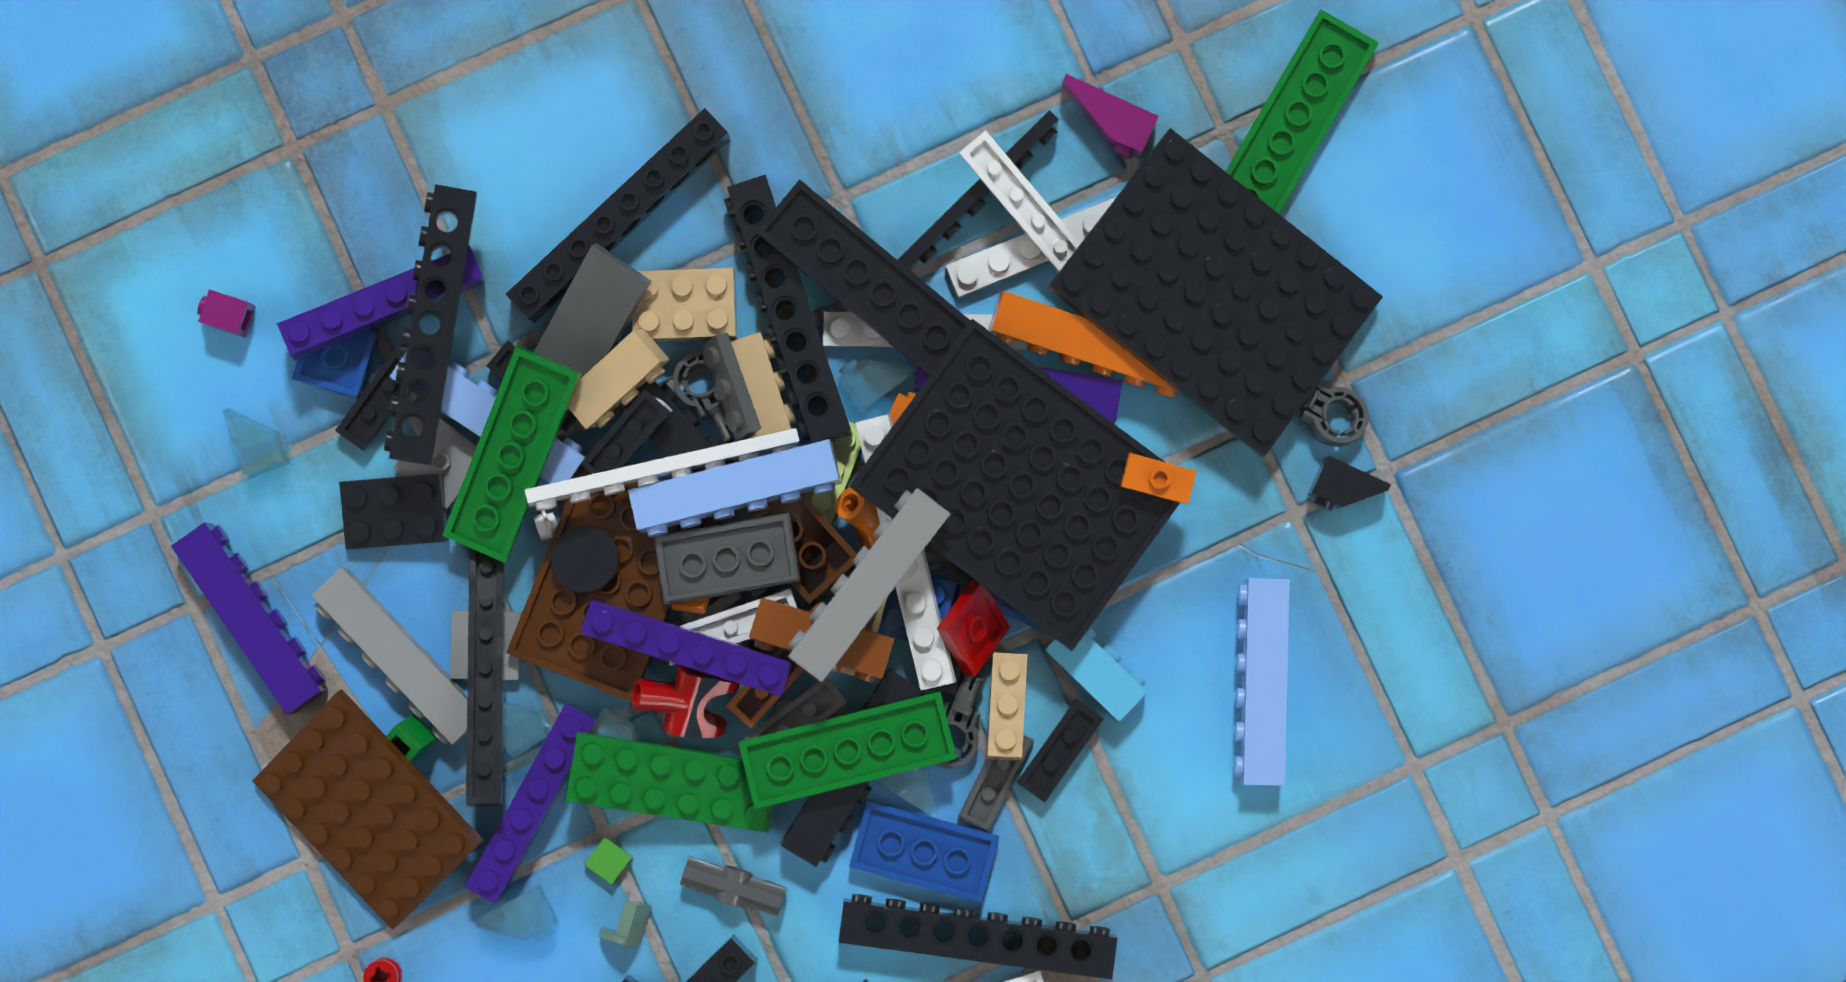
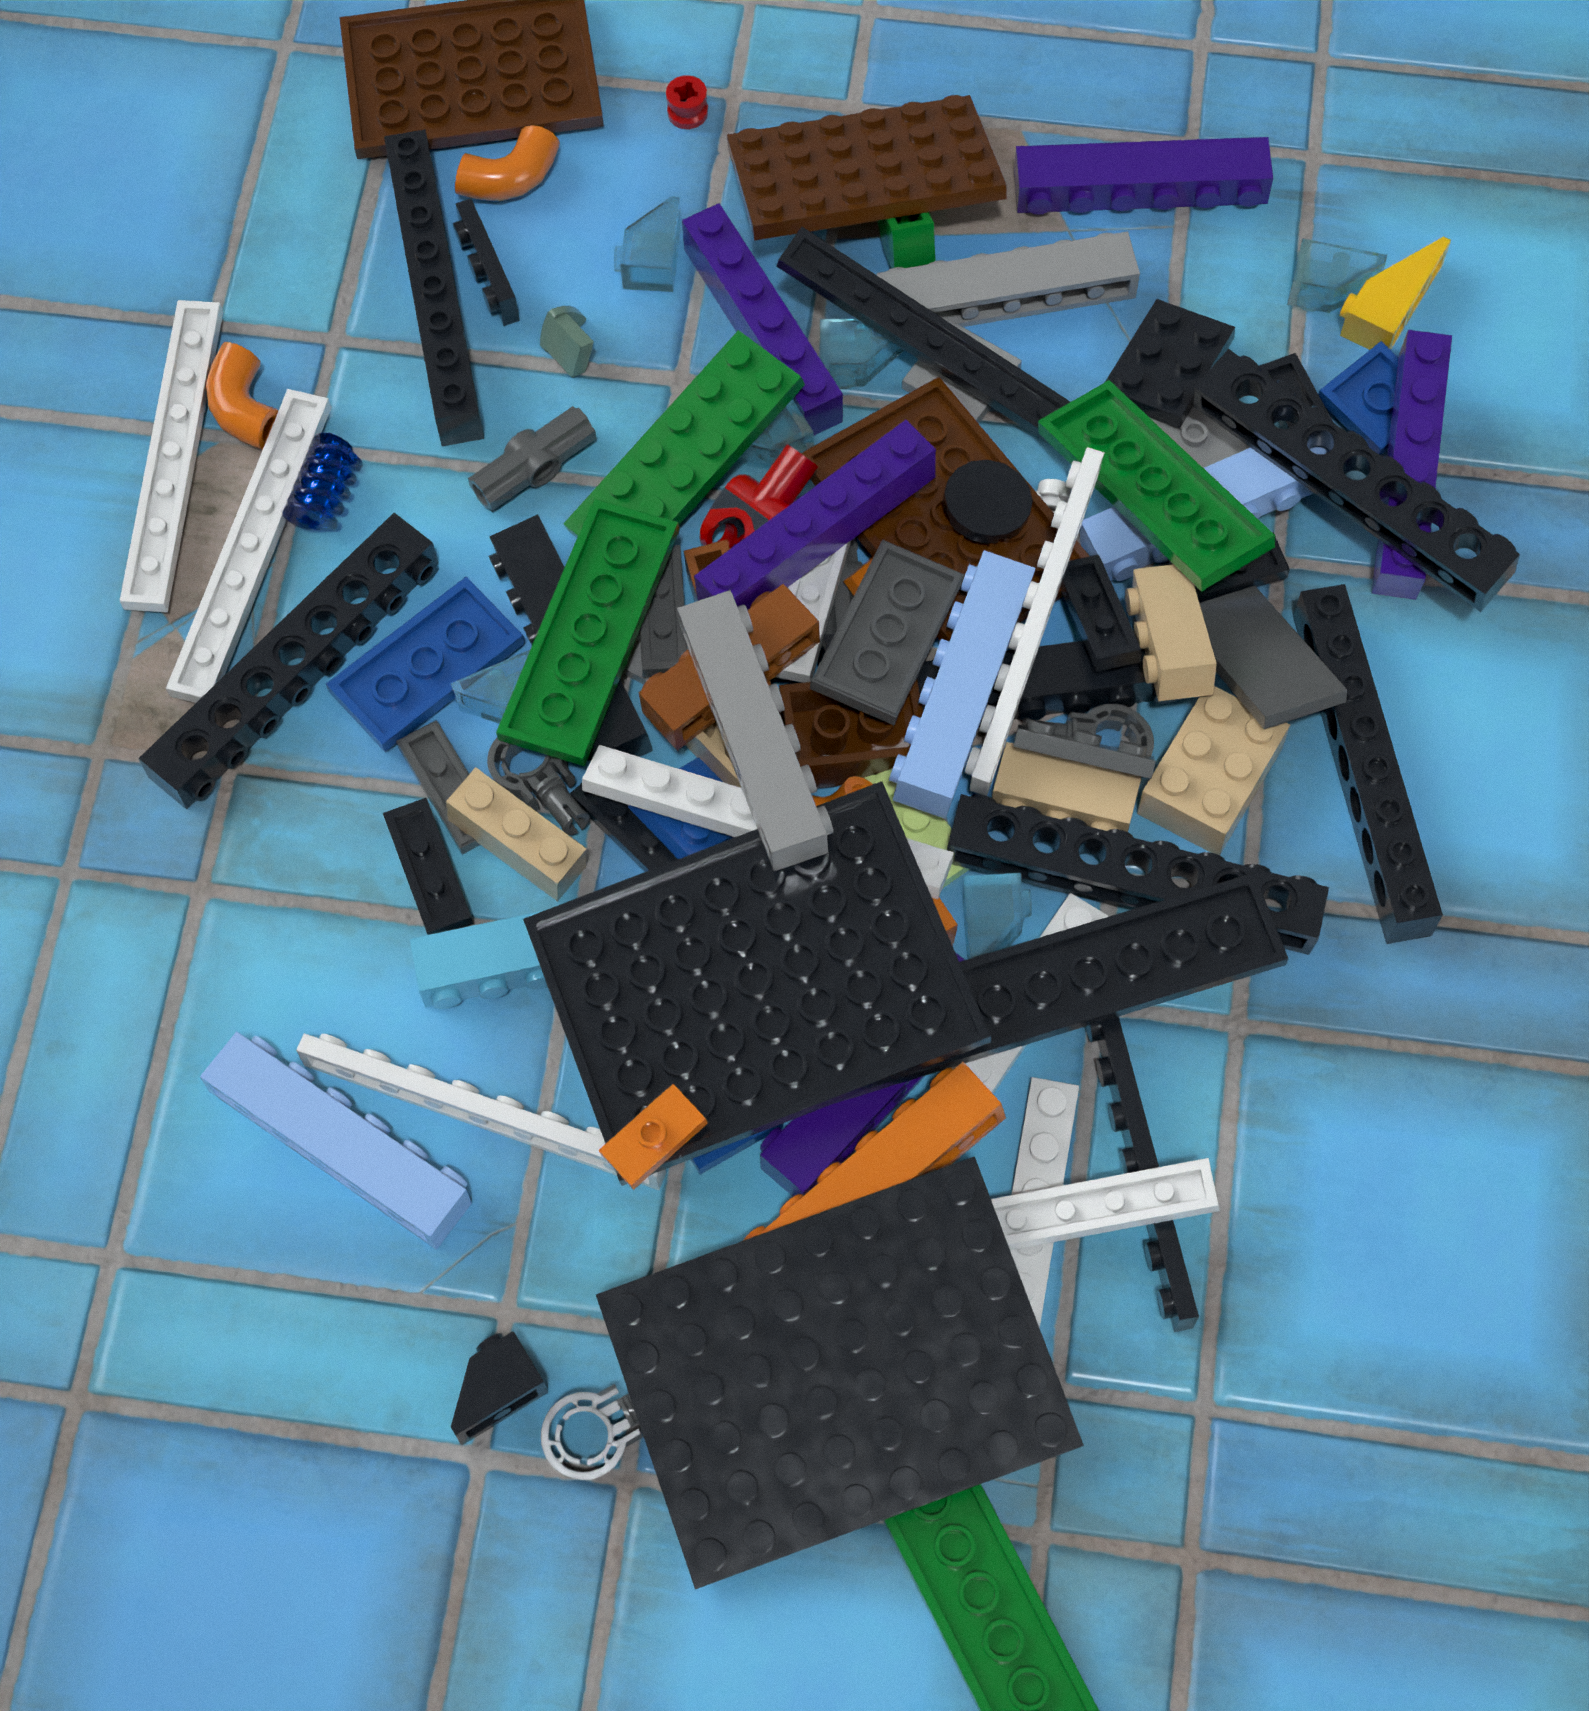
camera: 125 degrees right, 20 degrees down
magenta brick [197,289,256,338] -> none
bright green tile [584,836,633,885] -> none
red plate [936,579,1010,677] -> none
magenta slope [1062,74,1159,159] -> none
none -> white plate [296,1033,666,1190]
none -> yellow slope [1339,236,1451,350]

